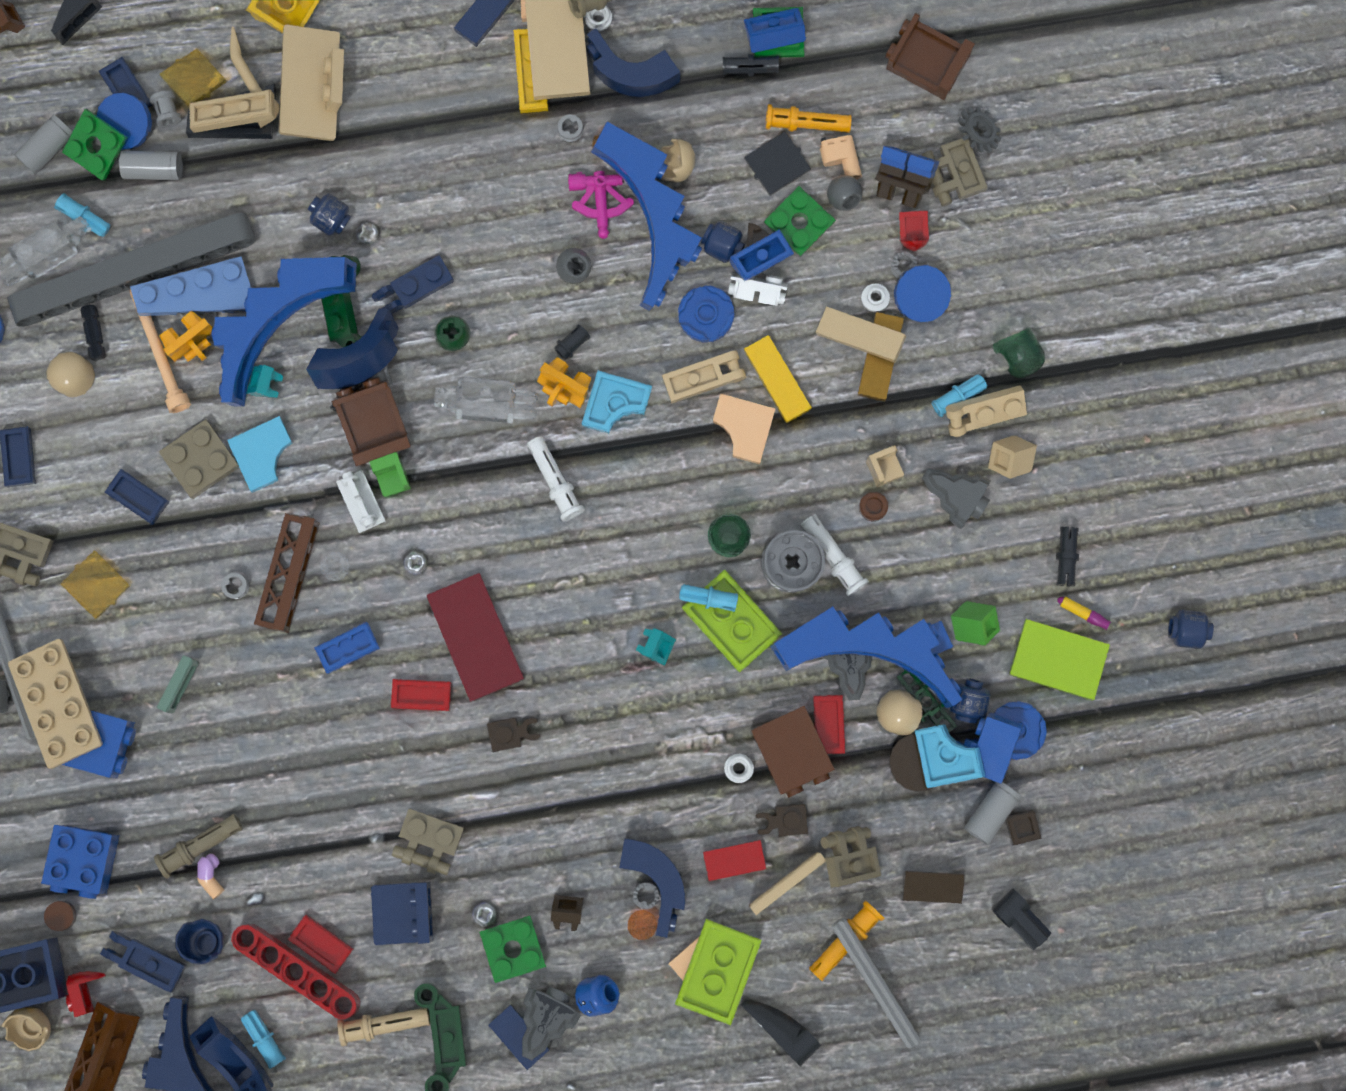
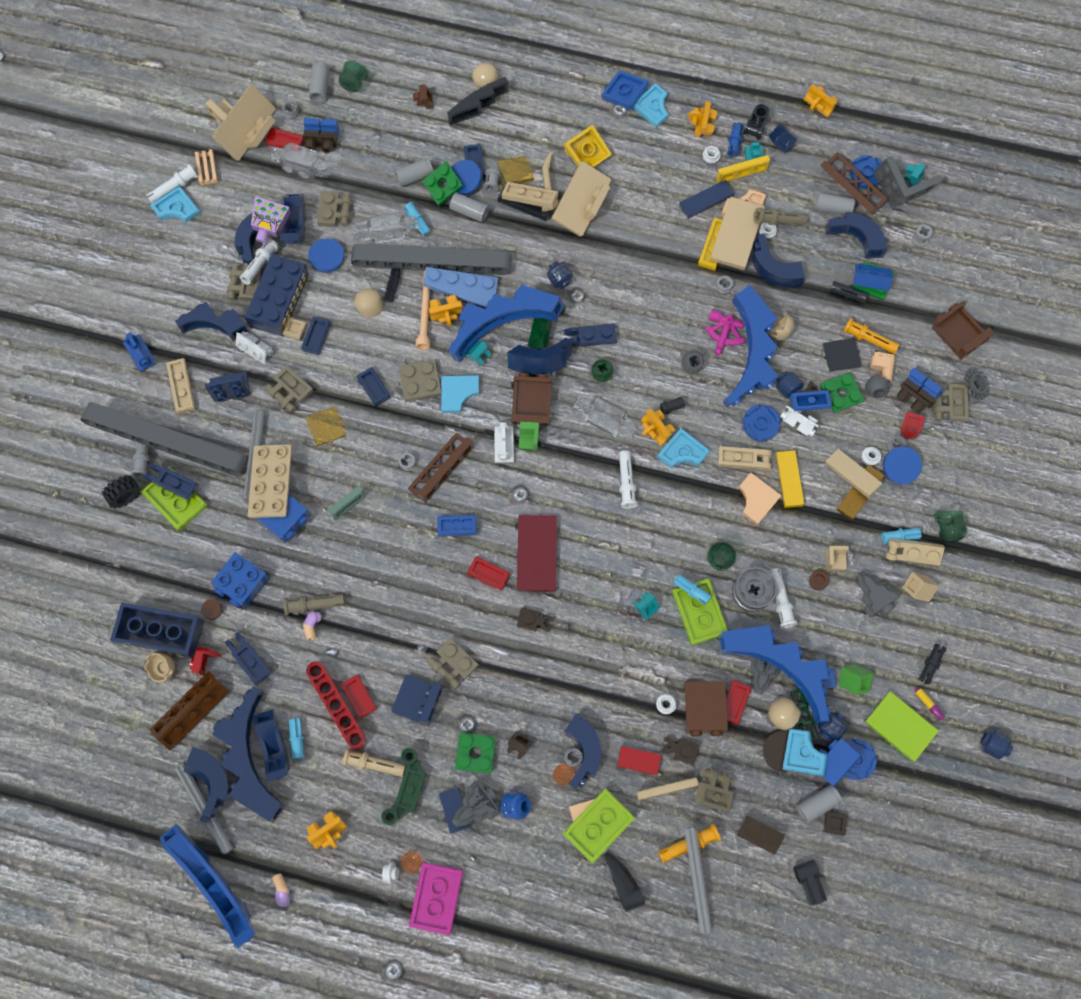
camera: 25 degrees right, 10 degrees down
dark blue hair [175,919,224,965] -> none

